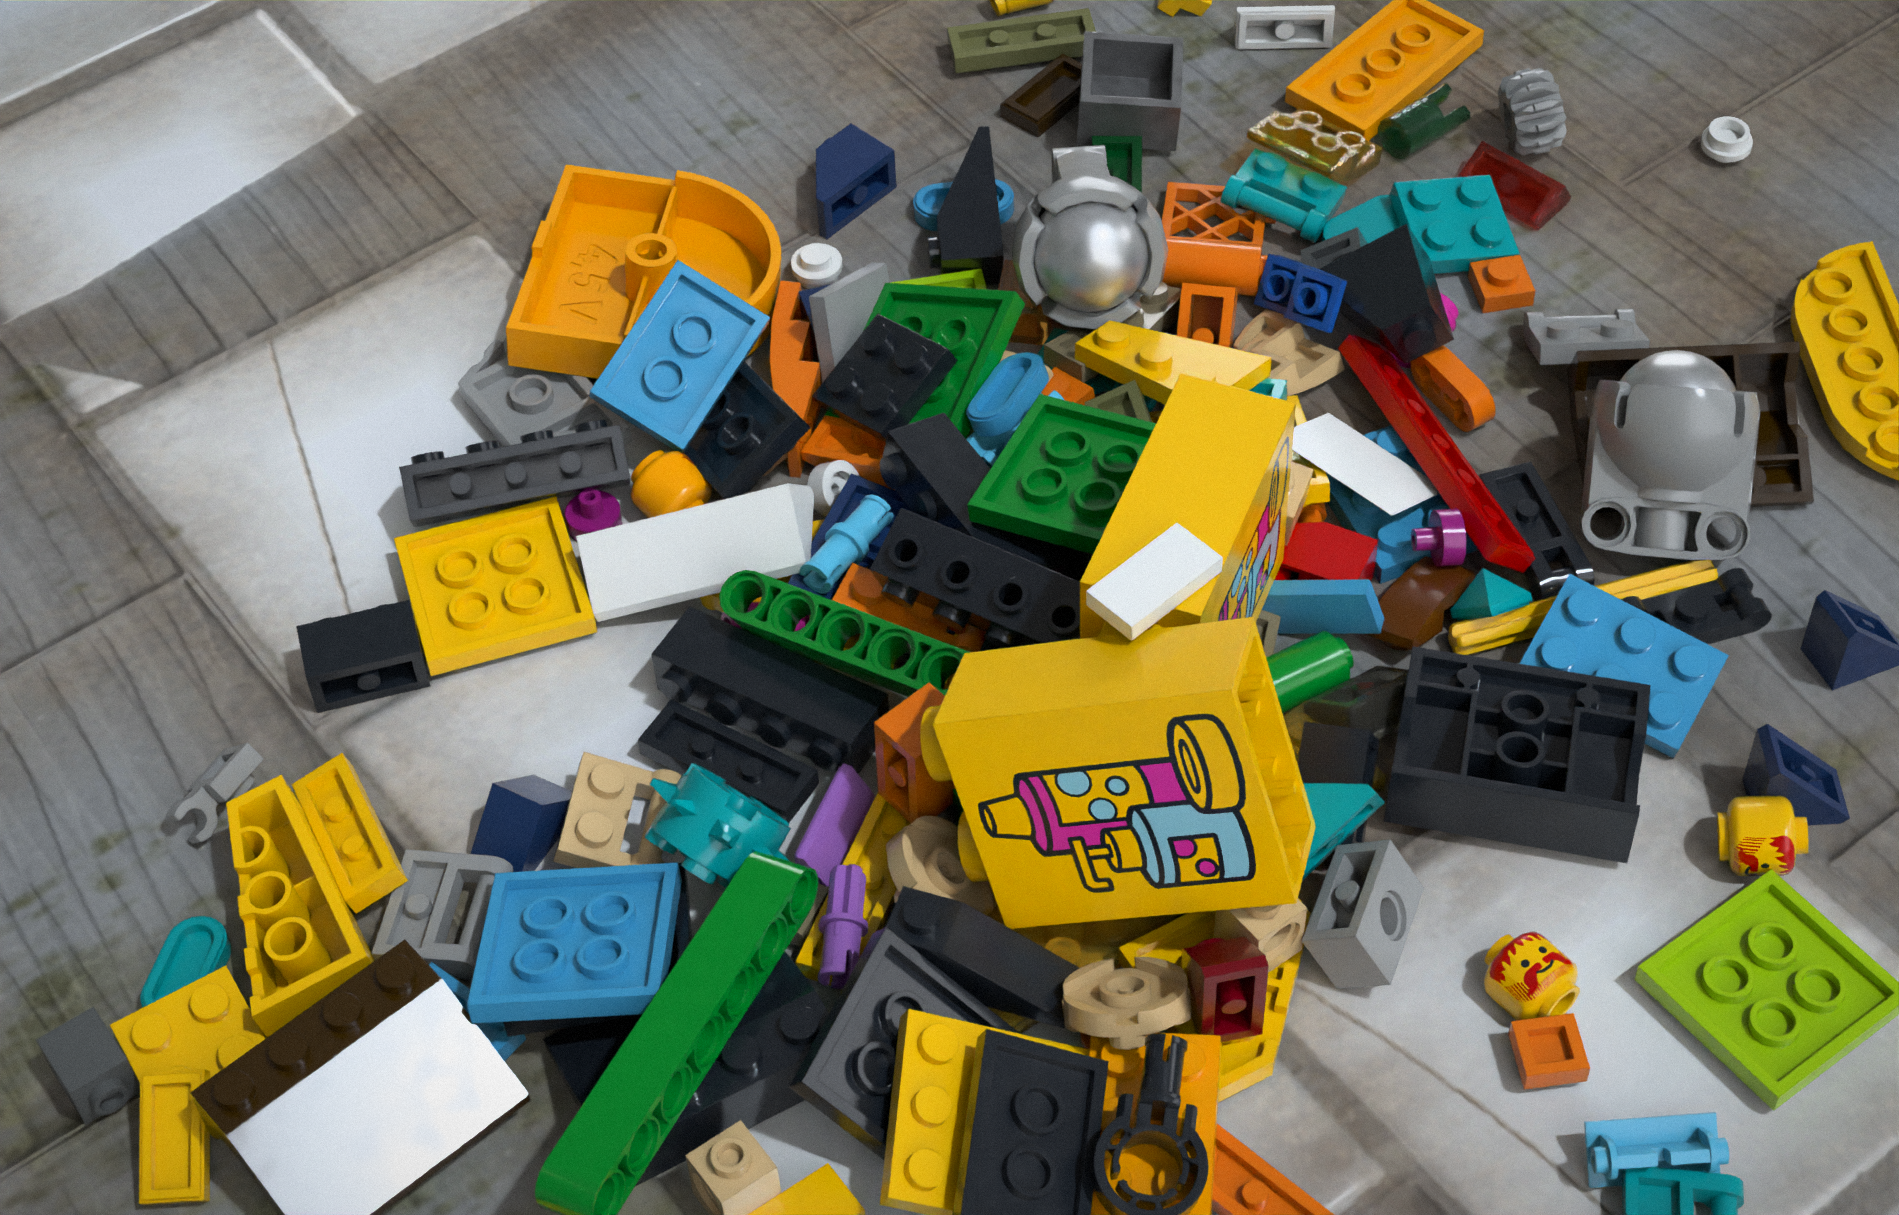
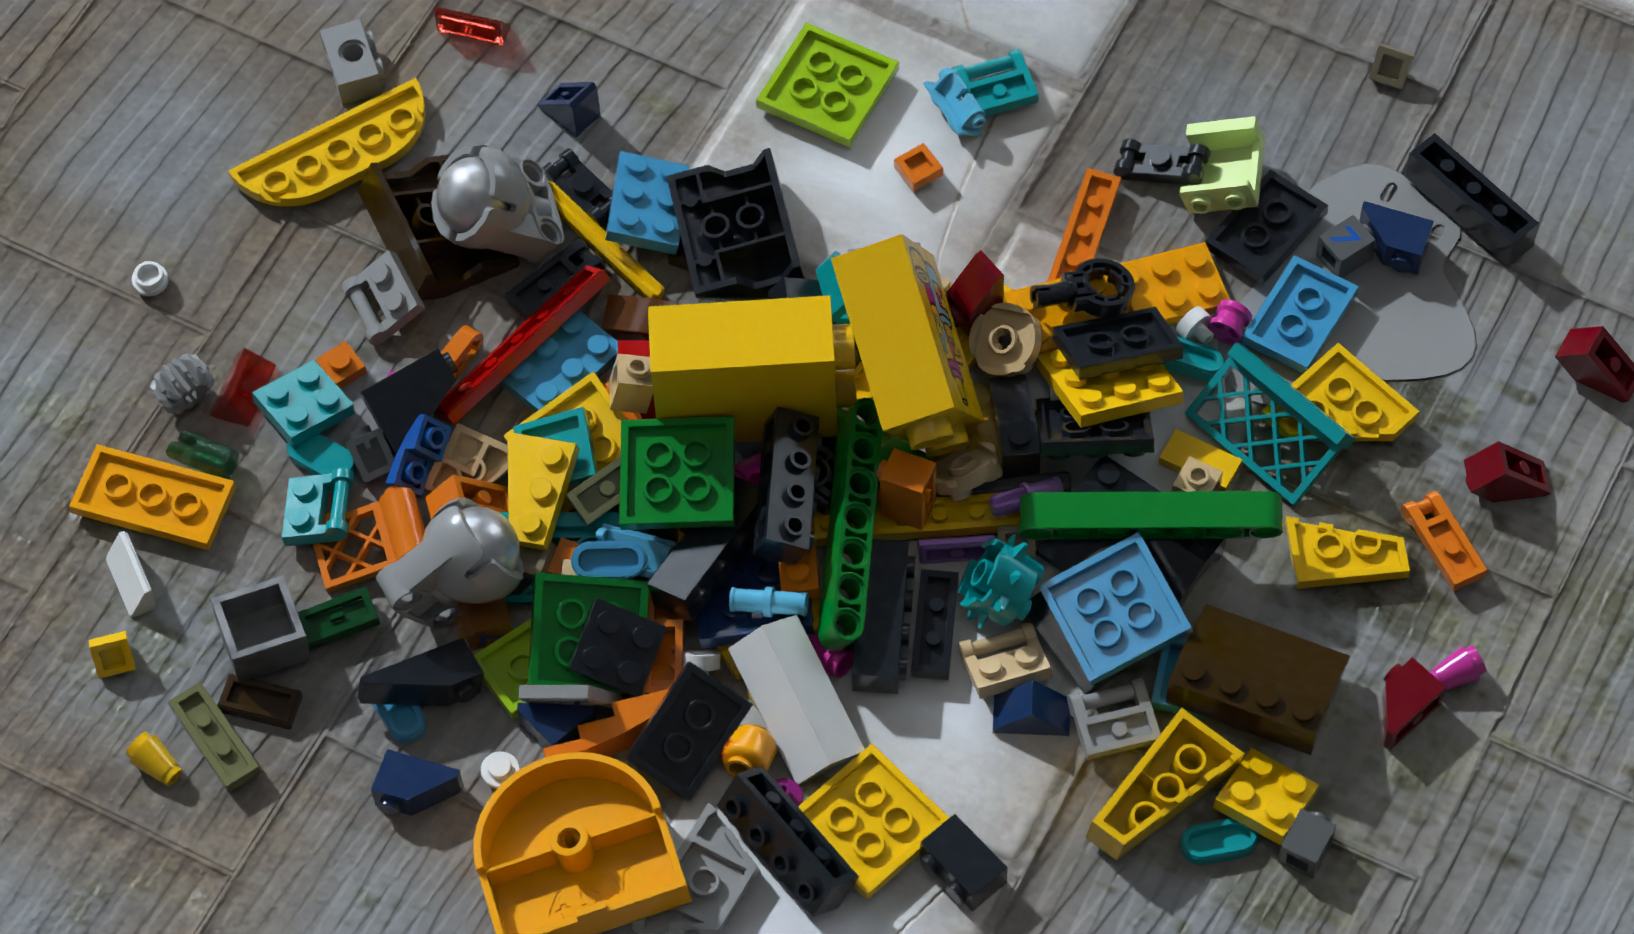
camera: 115 degrees left, 10 degrees up
yellow tile [139,1069,210,1205] -> none
light grey plate [165,742,264,844] -> none
yellow plate [292,753,408,914] -> none
dark azure plate [589,260,770,453] -> none
white tile [1086,523,1223,641] -> none
clear yellow slope [1246,108,1383,181] -> none
white sticker [1292,413,1440,516] -> none
magenta tile [1411,508,1466,567] -> none
teal slope [1450,568,1533,620] -> none
yellow head [1484,931,1580,1020] -> none
yellow head [1717,796,1808,876] -> none
dark blue slope [1742,724,1850,826] -> none

